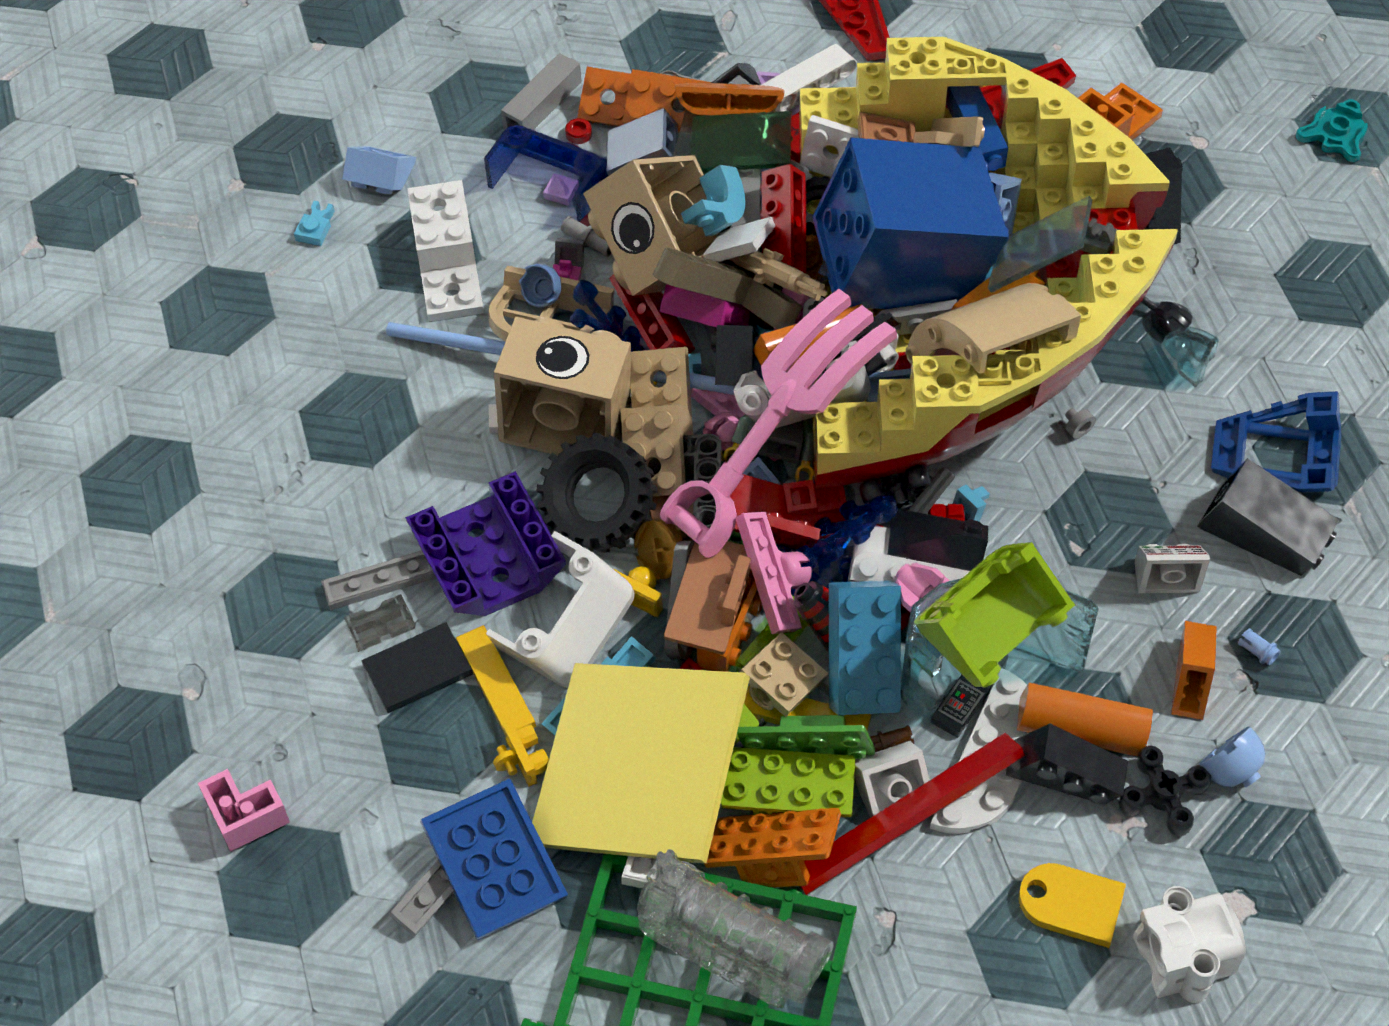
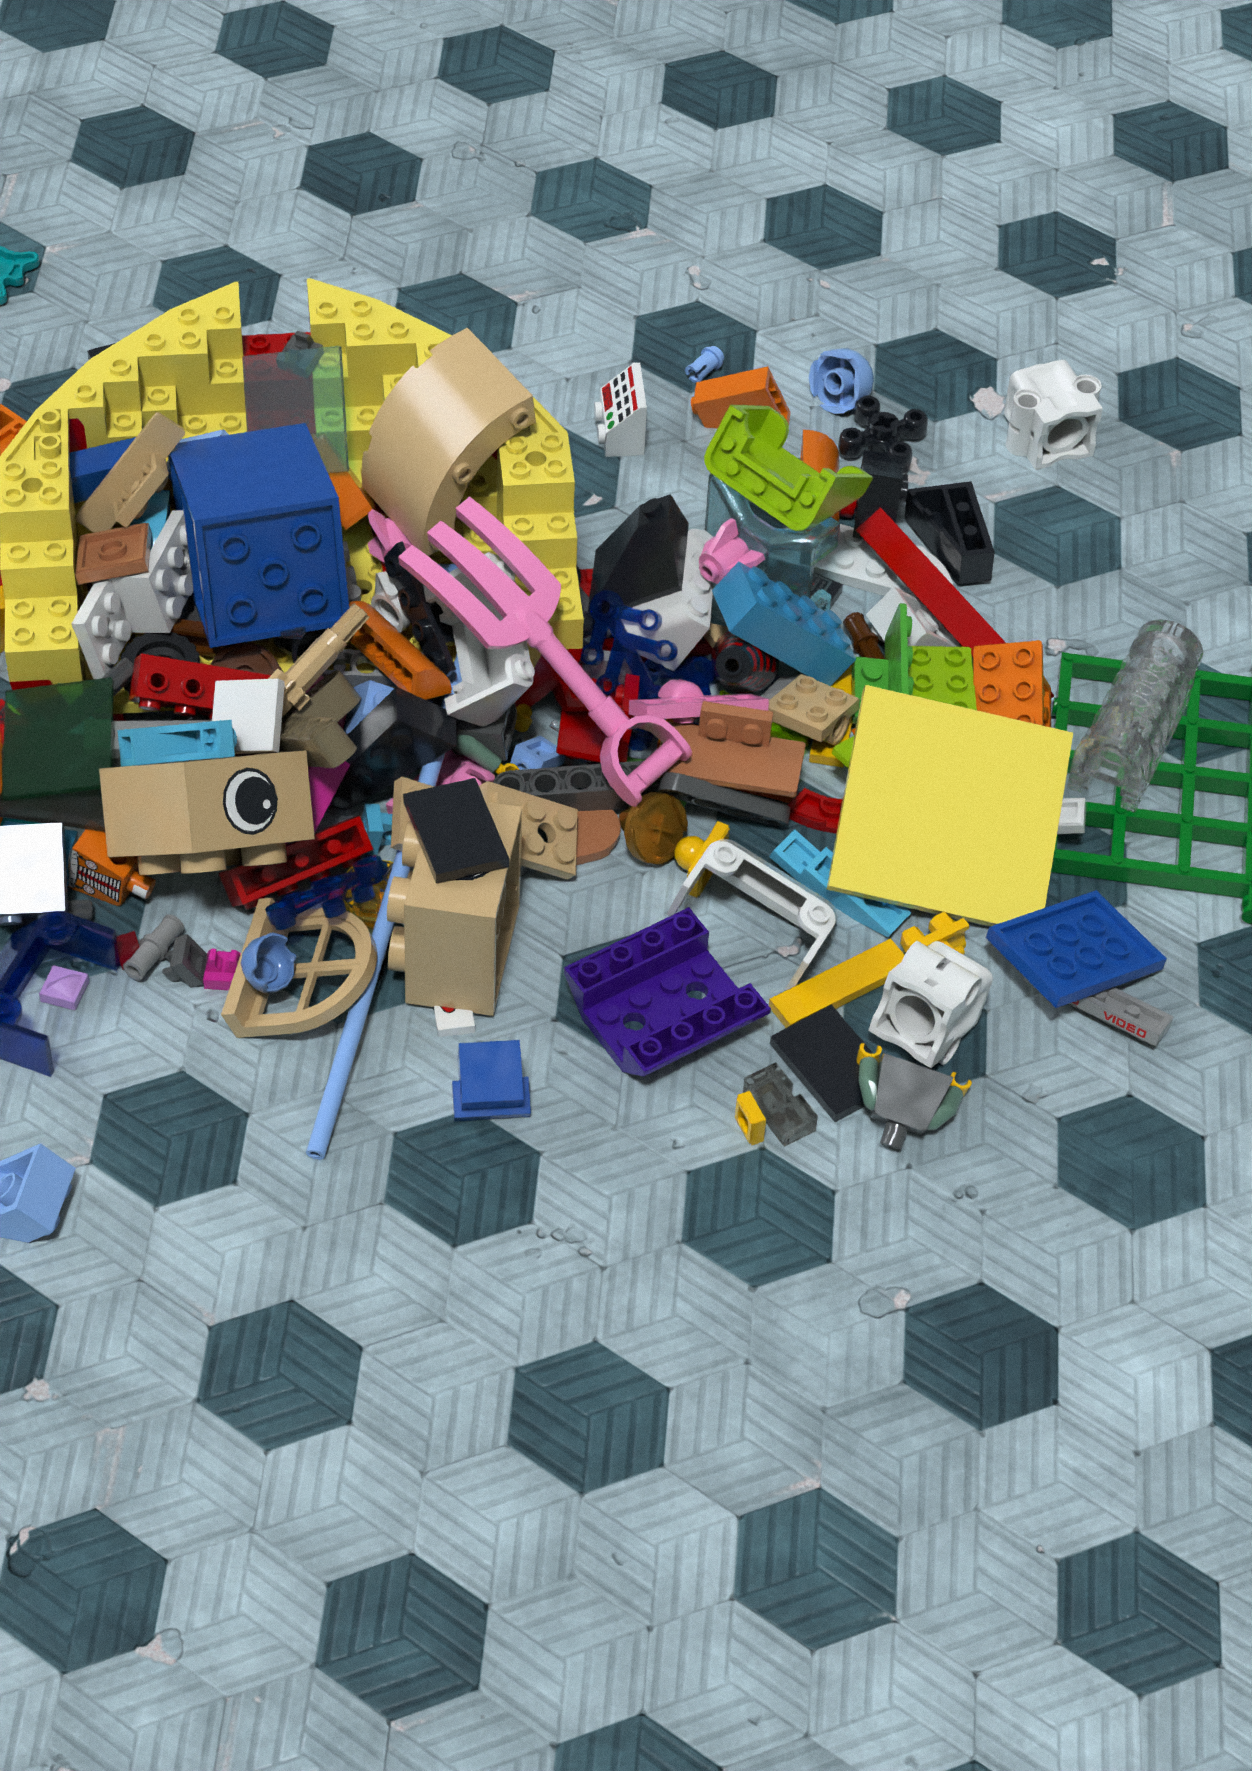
camera: 100 degrees left, 5 degrees down
bright pink brick [198,769,290,852] -> none
medium azure plate [294,201,335,246] -> none
light grey tile [321,550,436,611] -> none
white bracket [407,180,484,322] -> none
black tyre [536,433,658,553] -> none
yellow tile [1019,863,1126,948] -> none
slope [1197,458,1339,576] -> none
blue windscreen [1211,391,1341,492] -> none
none -> black tile [403,778,509,883]
none -> blue plate [452,1040,531,1122]
none -> yellow tile [735,1091,766,1146]
none -> torso [856,1043,972,1150]
none -> white piece [868,941,993,1068]
none -> black wedge [904,481,995,584]

